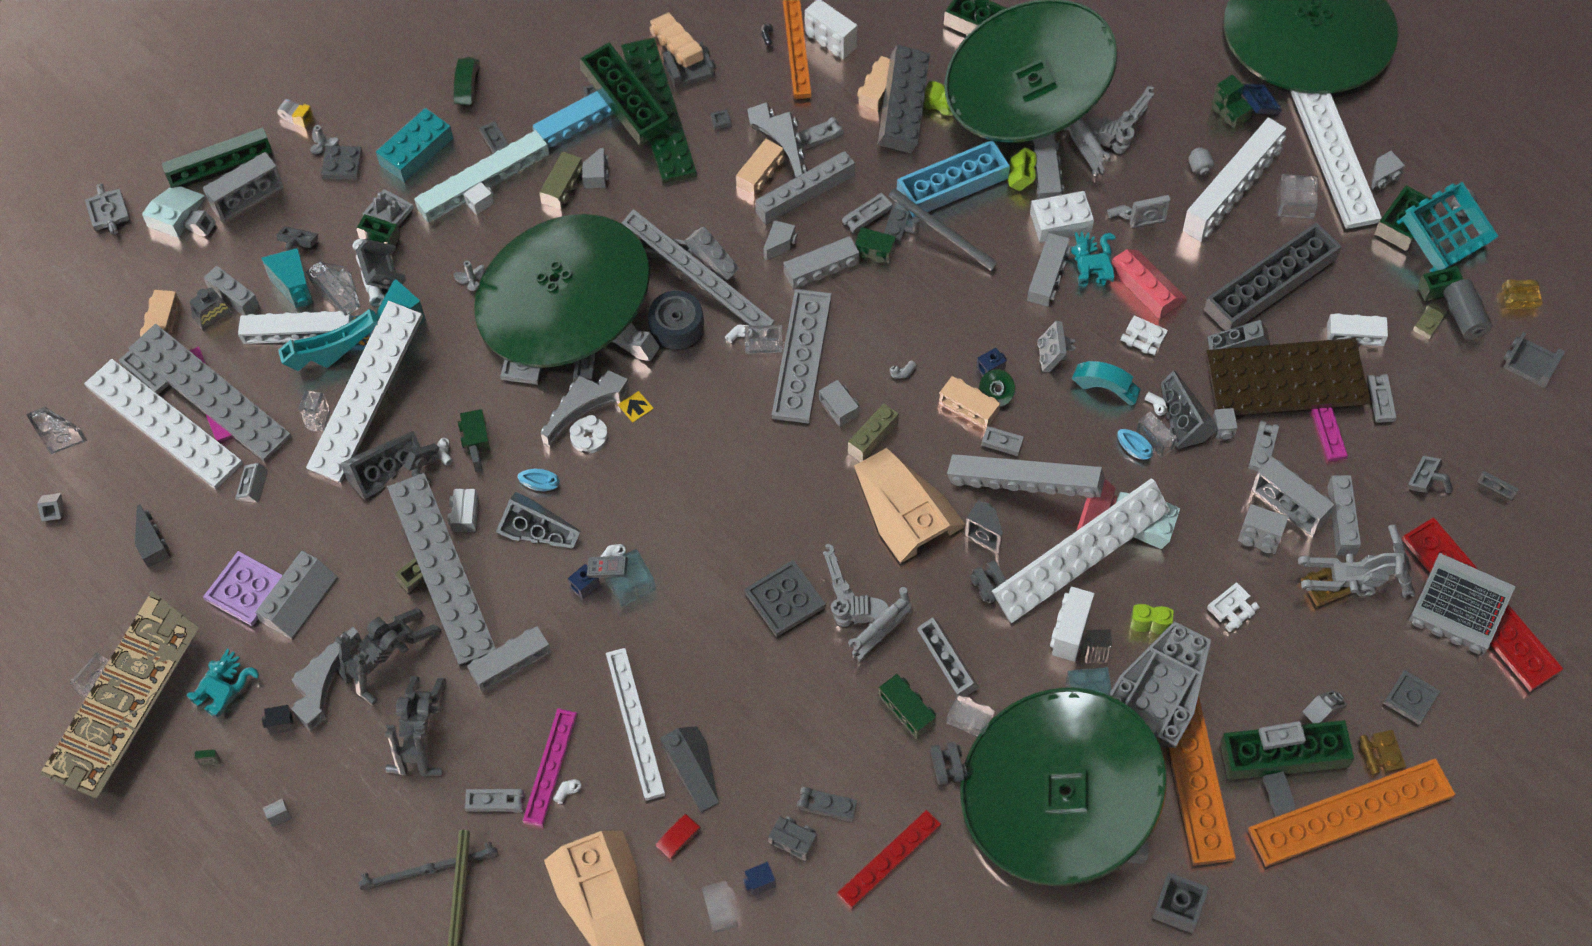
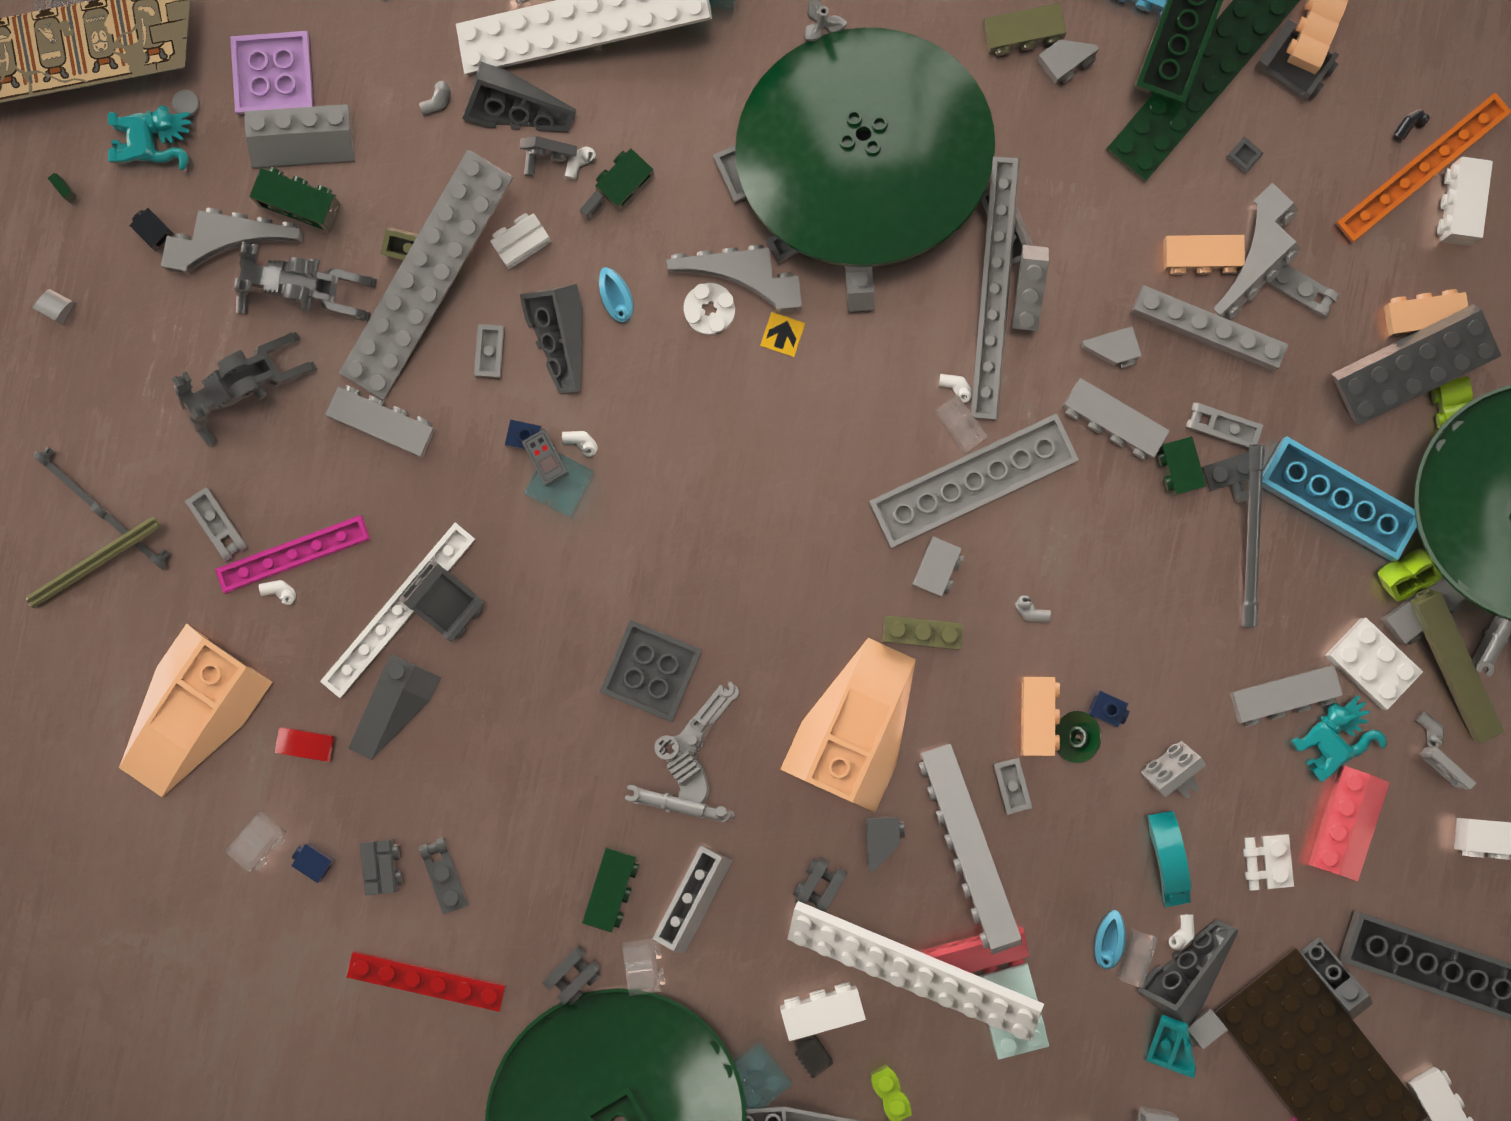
camera: 55 degrees right, 25 degrees up
wheel [648,290,704,350] -> none
light grey plate [1248,421,1279,471] -> none
none -> light grey tile [172,90,200,117]
none -> dark green brick [249,167,341,233]
none -> dark grey panel [399,559,484,642]
none -> light grey arm [419,81,451,115]
none -> light grey plate [474,324,504,378]
none -> teal wing [1146,1014,1196,1078]
none -> olive brick [1409,589,1504,744]

